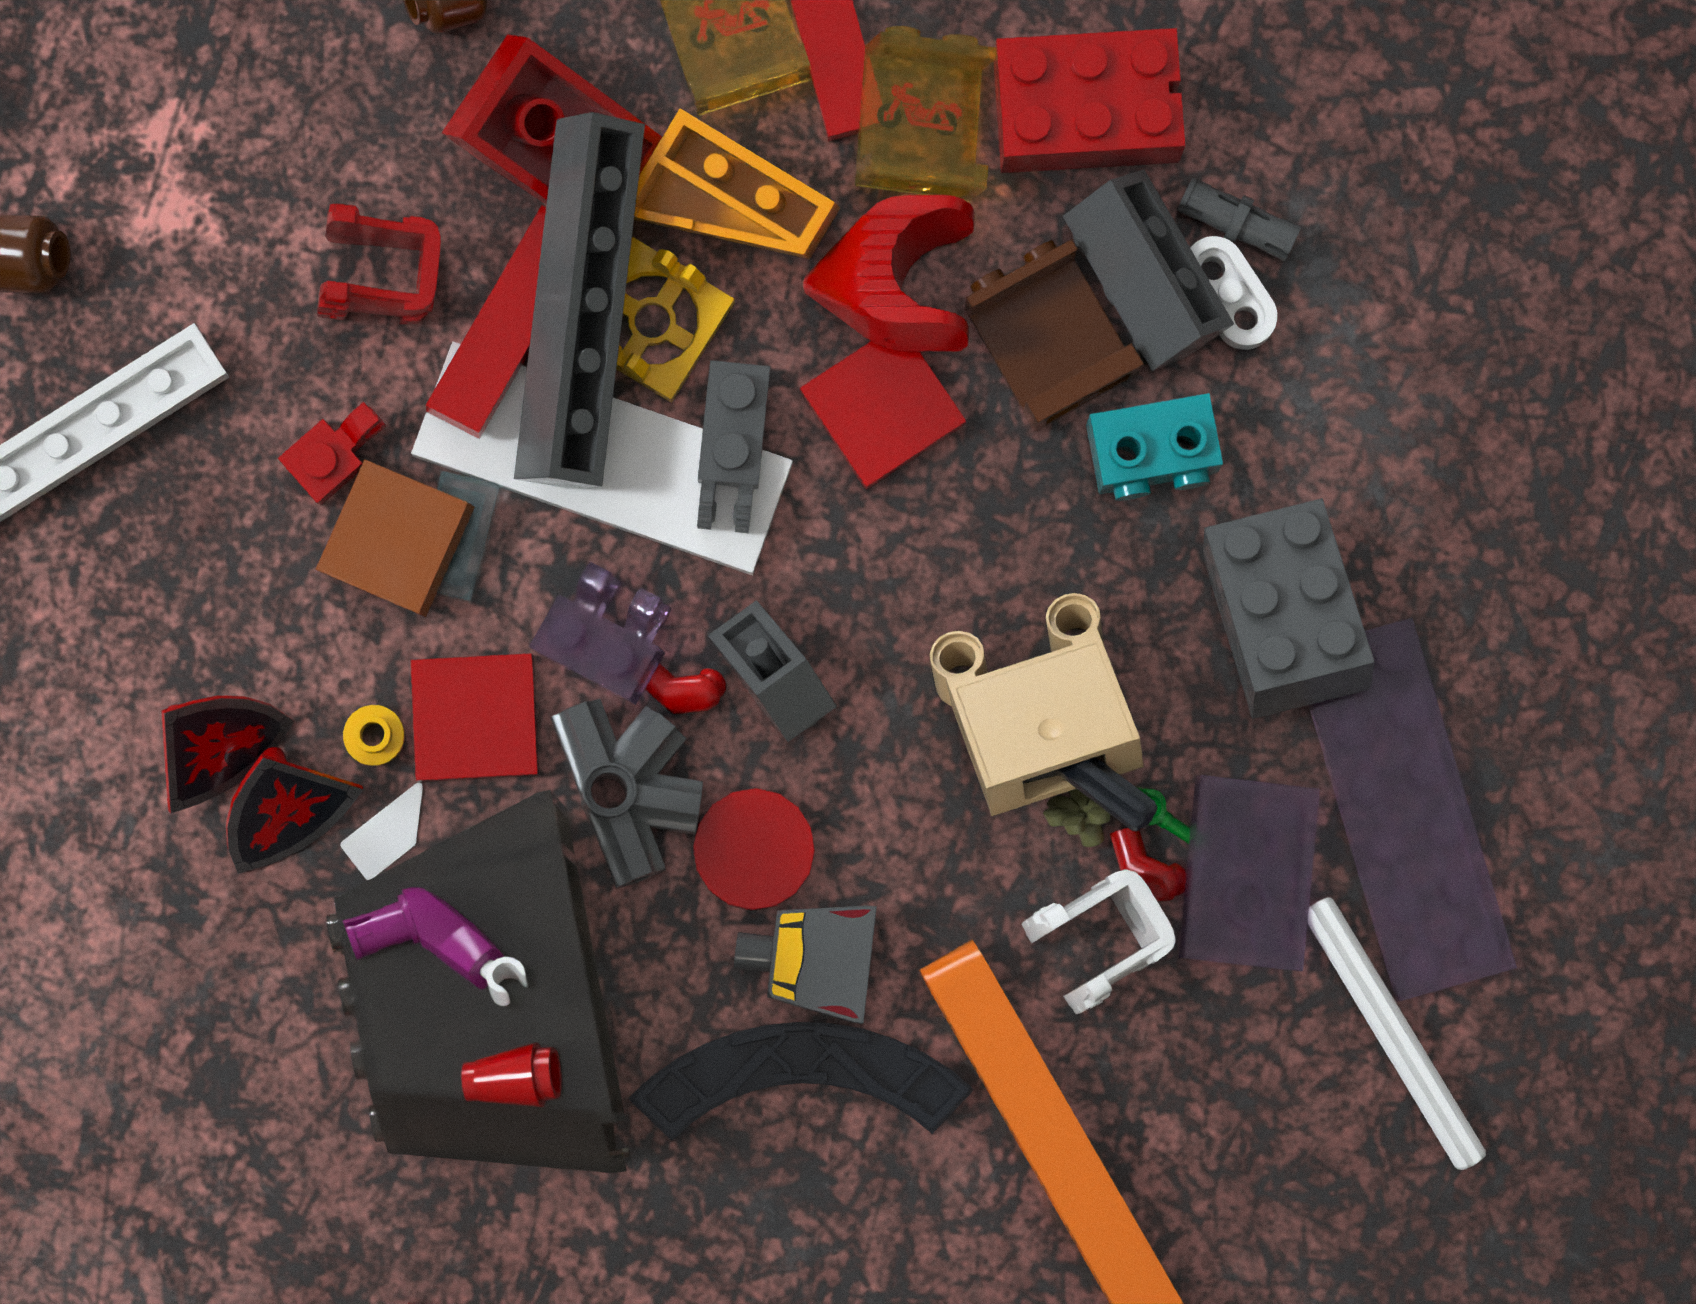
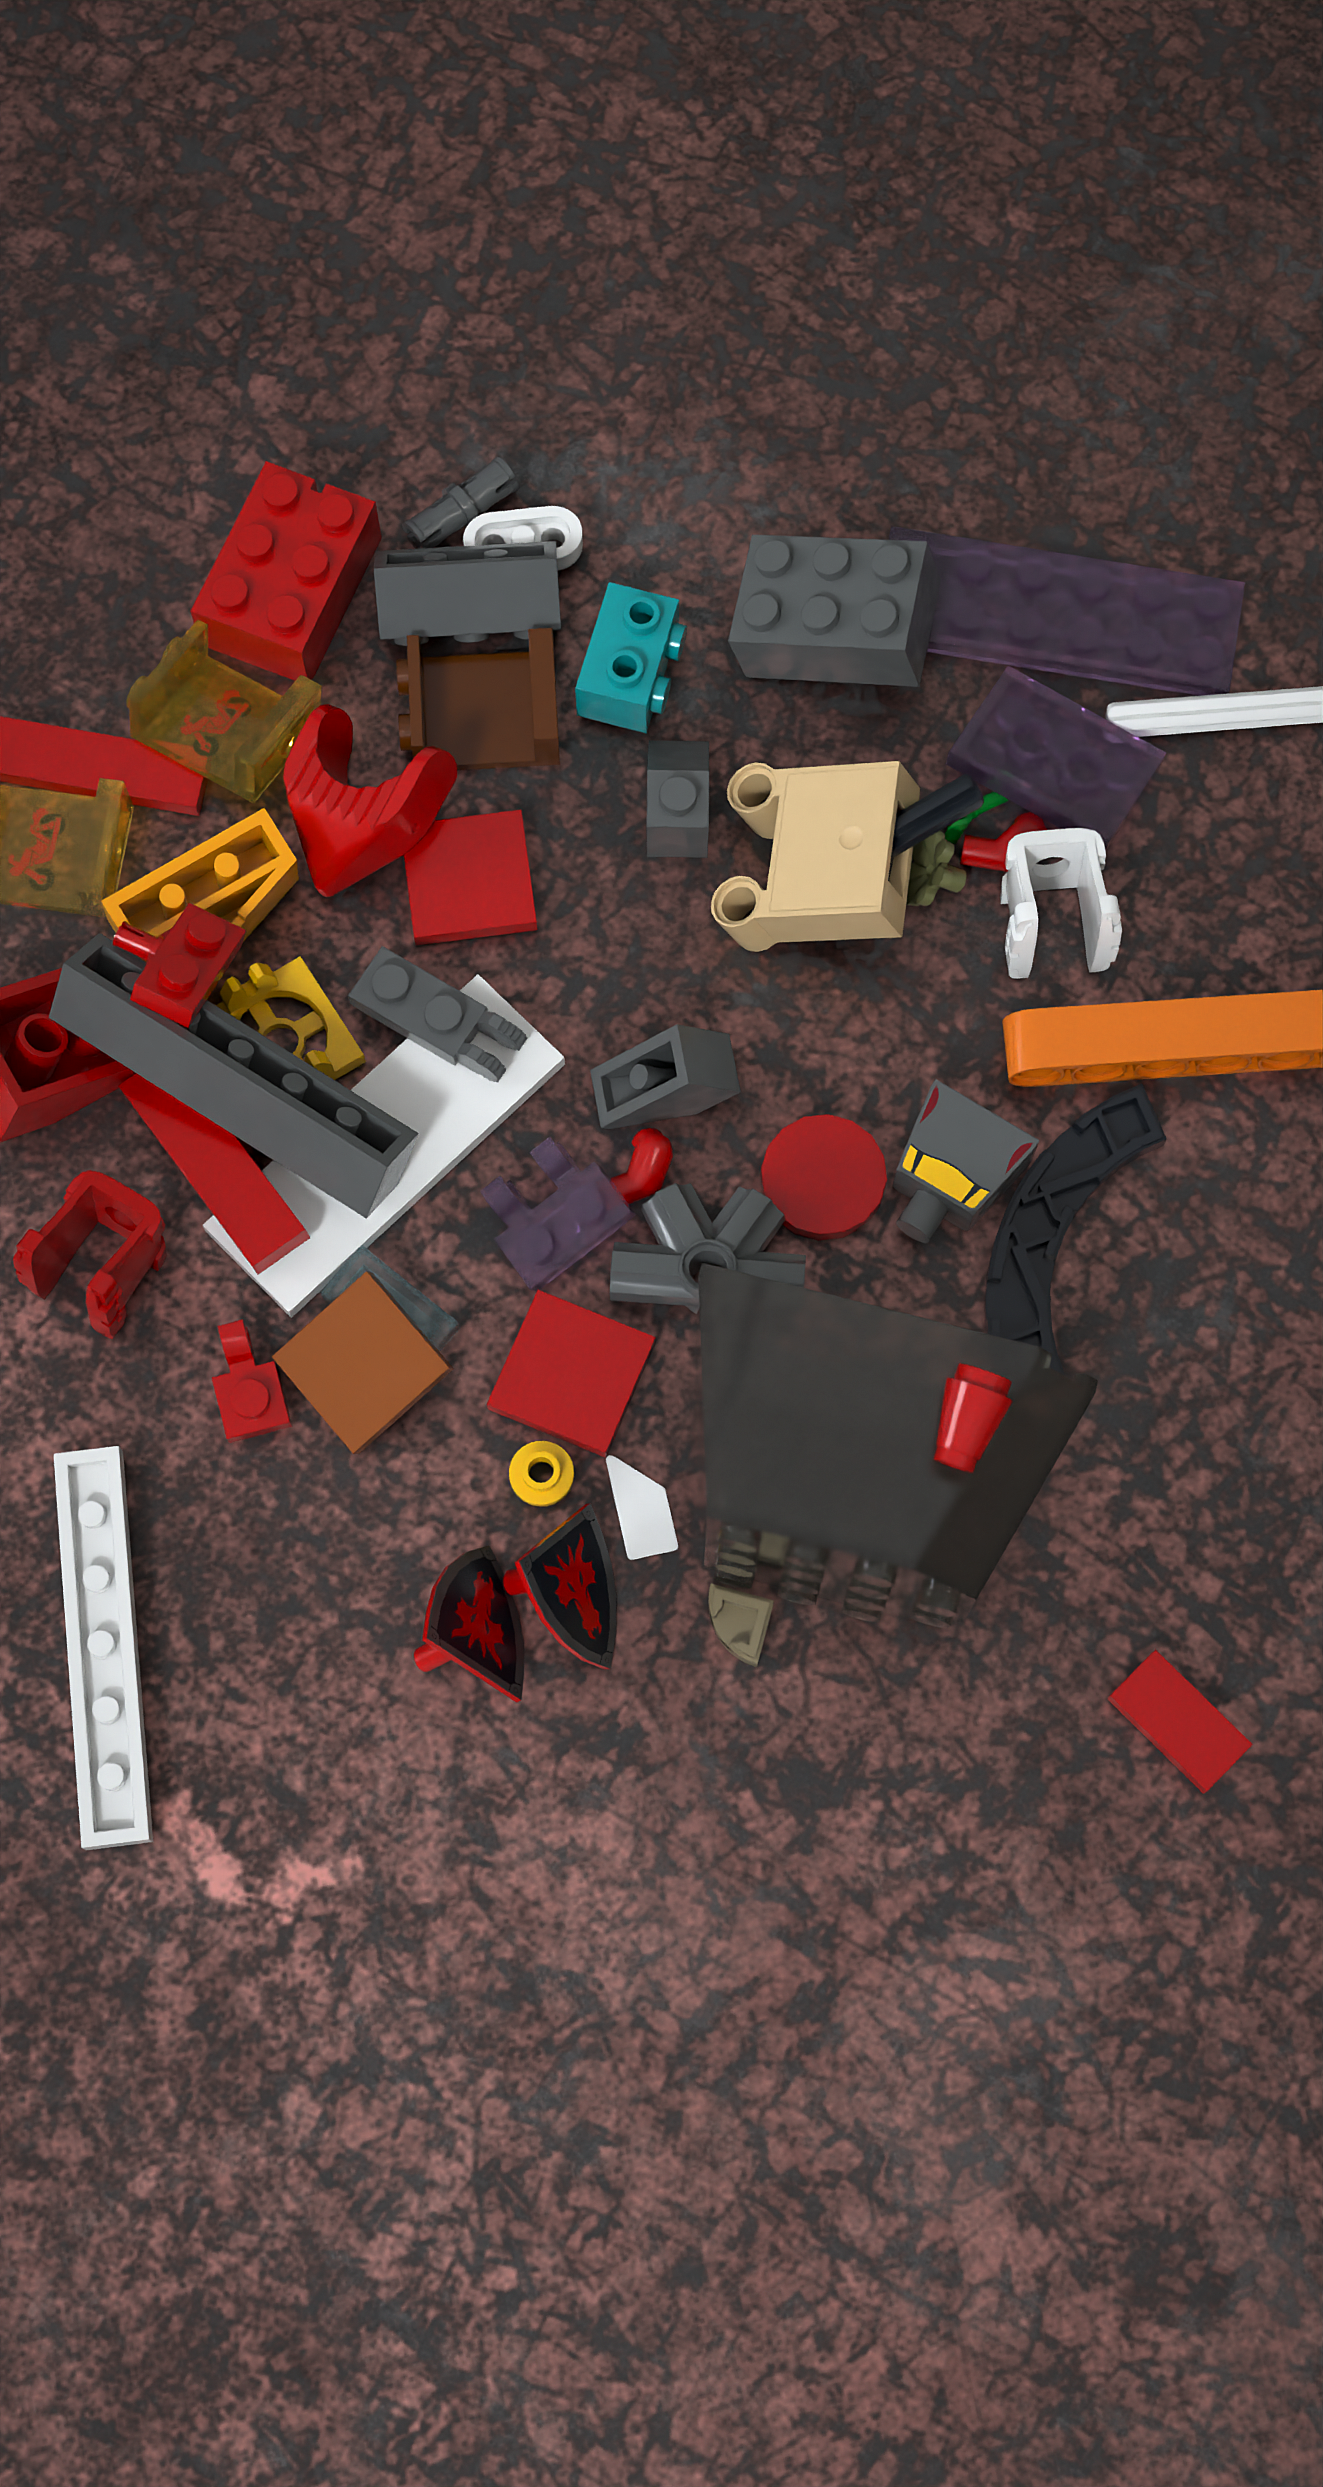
camera: 60 degrees left, 10 degrees down
magenta arm [343,887,528,1006] -> none
none -> red plate [112,903,246,1028]
none -> dark grey slope [646,740,709,858]
none -> dark tan tile [708,1584,774,1667]

